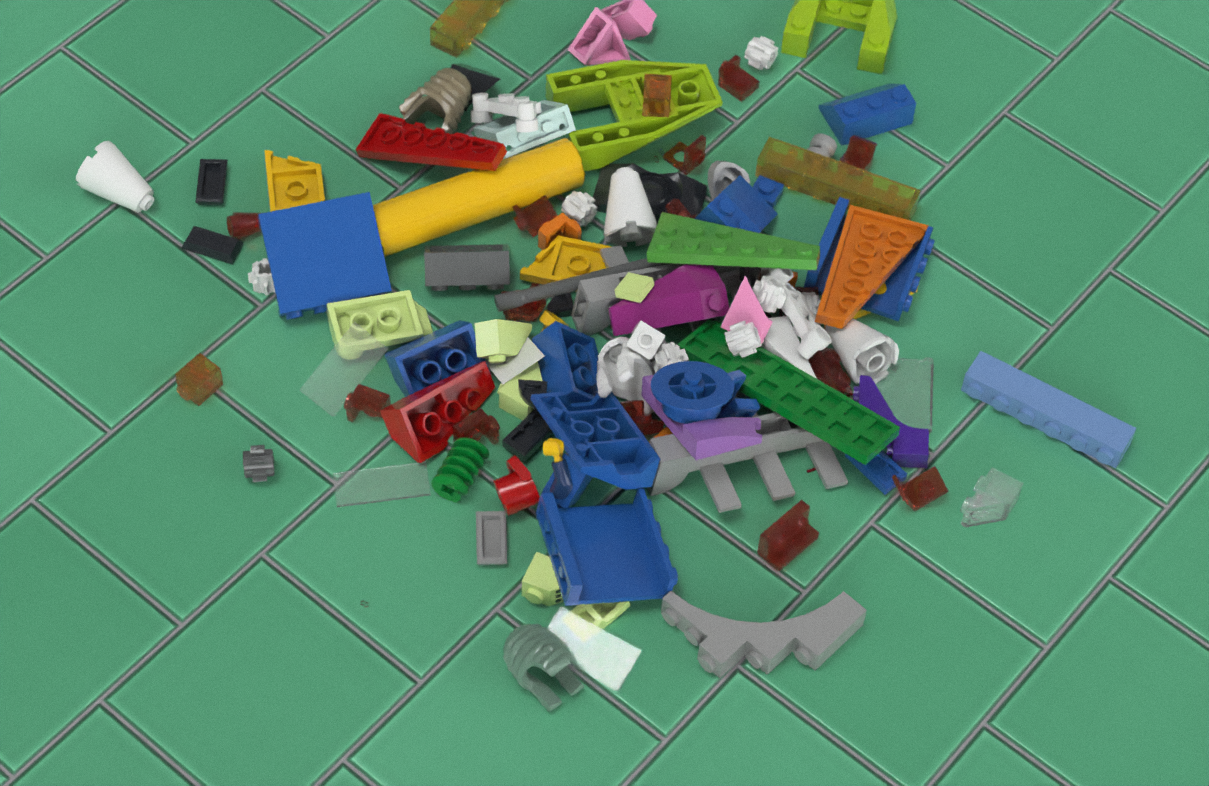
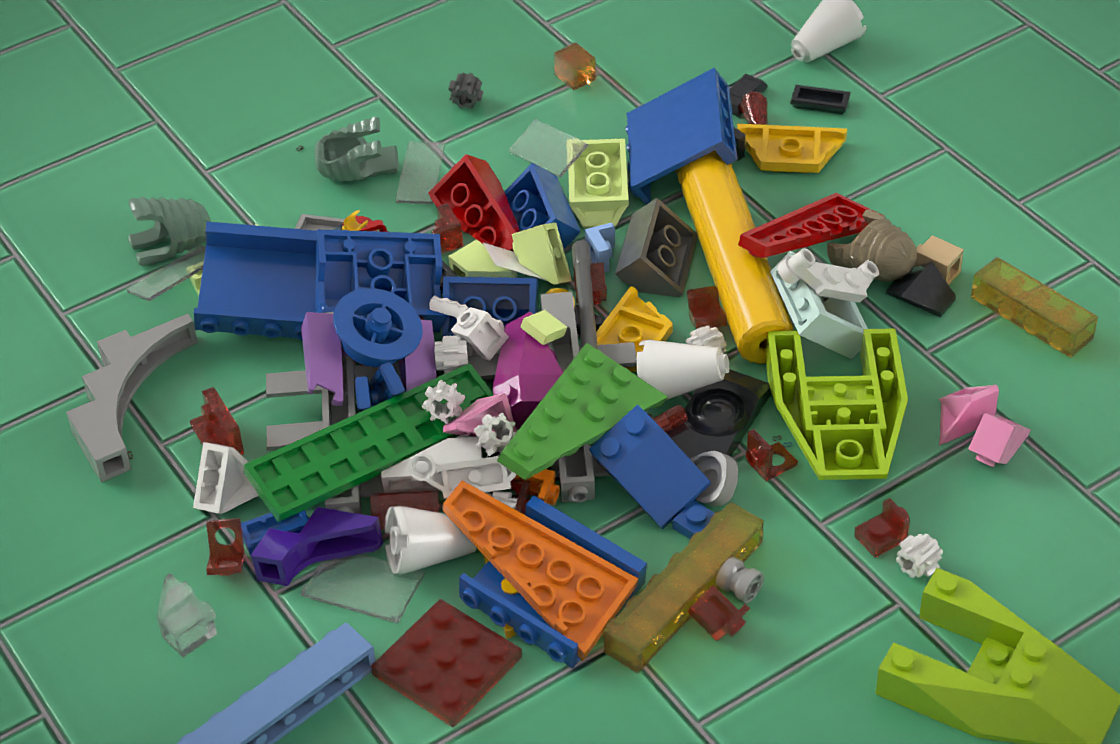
camera: 110 degrees right, 10 degrees down
clear red bracket [344,384,391,422] -> none
green piece [431,438,490,502] -> none
black tile [518,379,548,409] -> none
orange bracket [538,212,582,250] -> none
clear orange brick [642,74,672,118] -> none
blue slope [818,83,916,146] -> none
none -> white slope [193,442,259,514]
none -> sand green hair [314,117,399,182]
none -> clear red plate [371,599,522,728]
none -> light blue bracket [585,223,615,274]
none -> tan brick [914,235,964,285]

